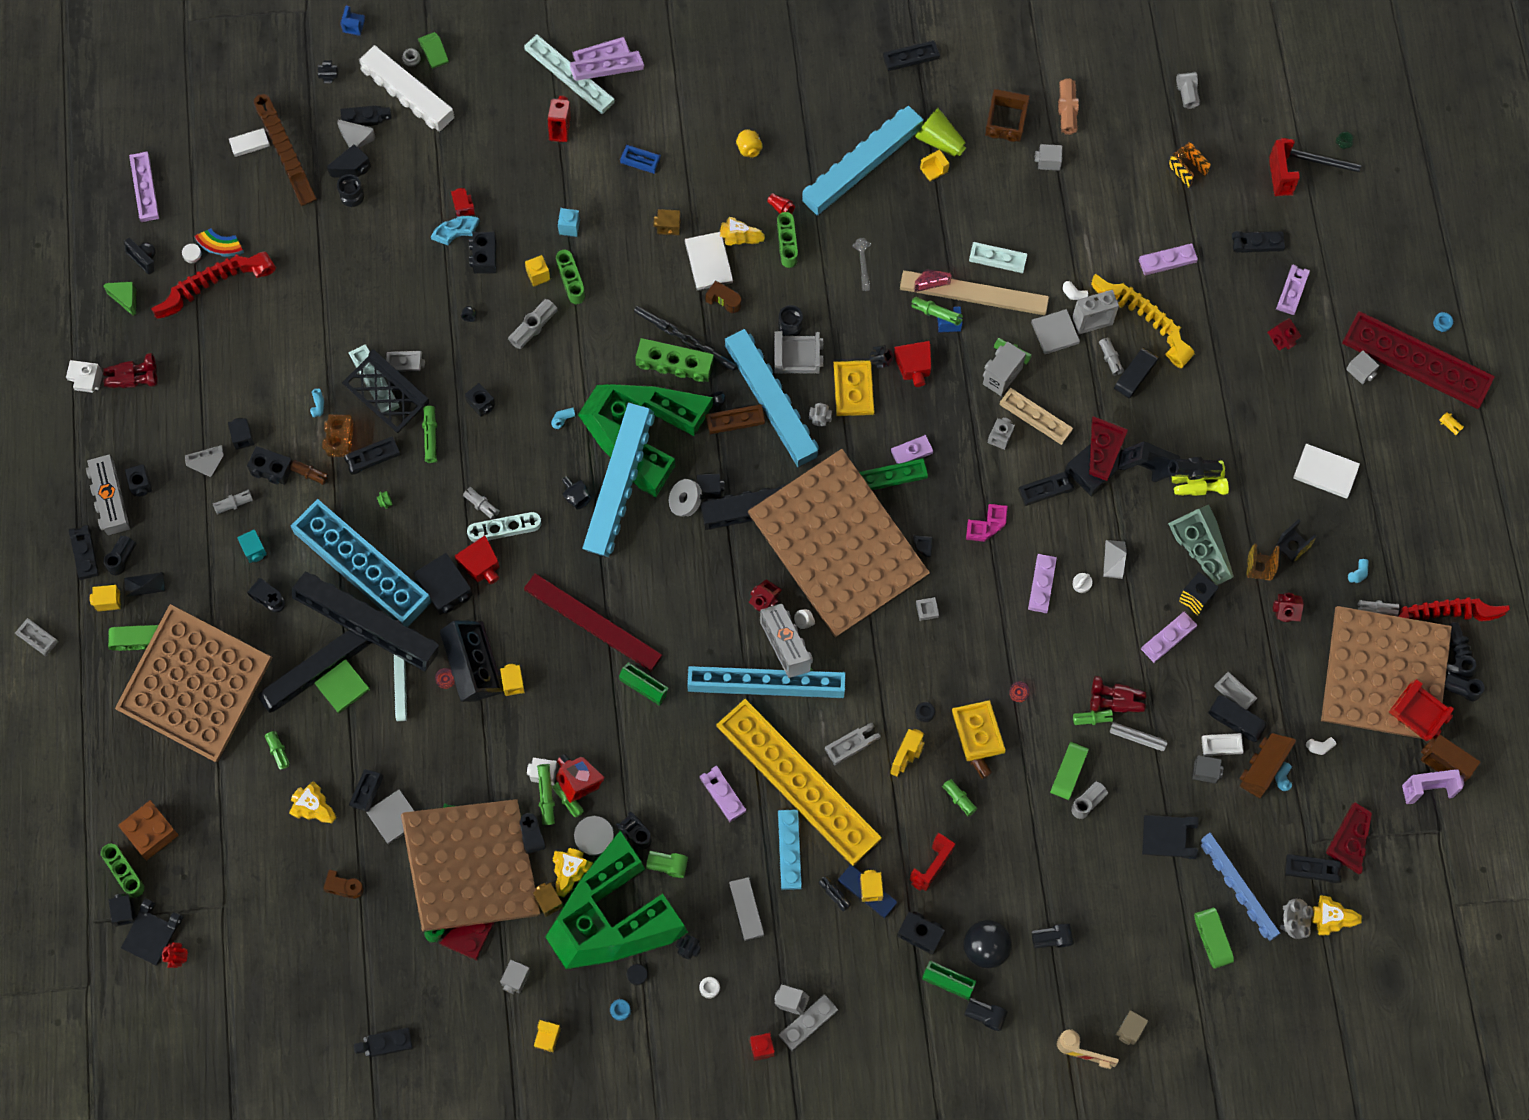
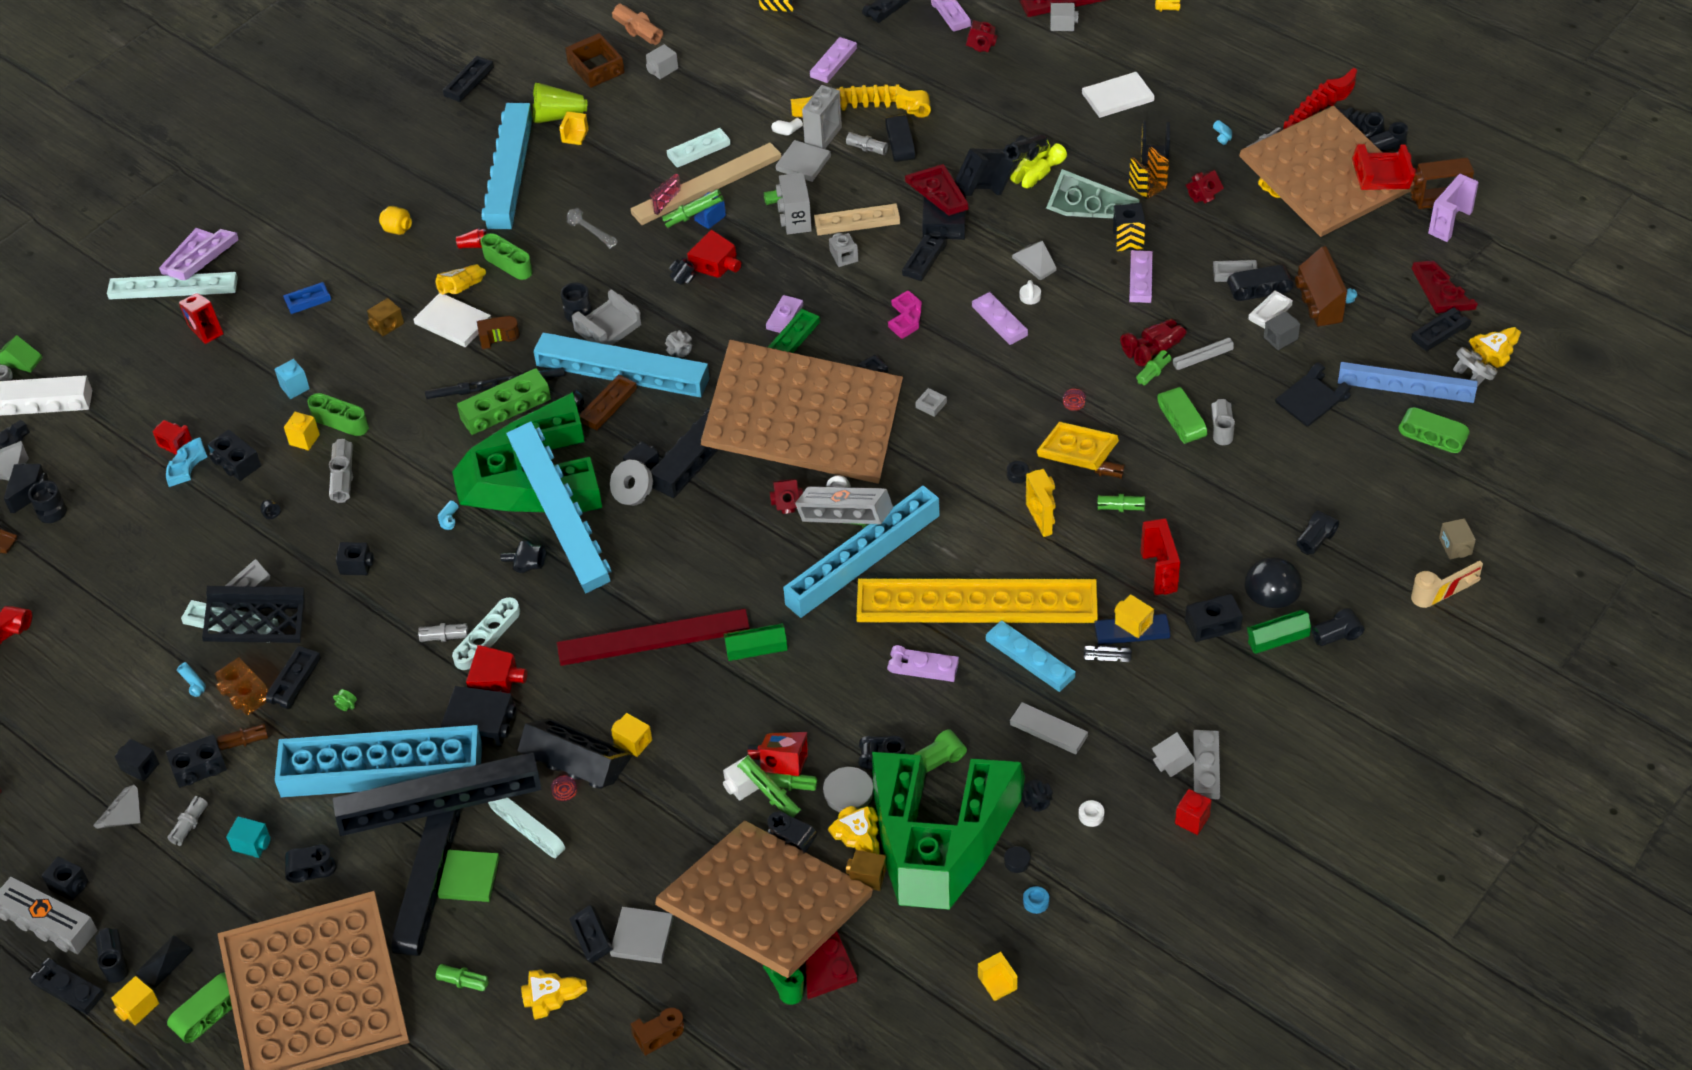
camera: 40 degrees left, 20 degrees down
bright green pin [422,406,437,463] -> none
light grey brick [500,960,530,994] -> none
light grey hinge [825,723,881,765] -> none
yellow tile [834,361,874,416] -> none
white arm [1306,737,1336,755] -> none

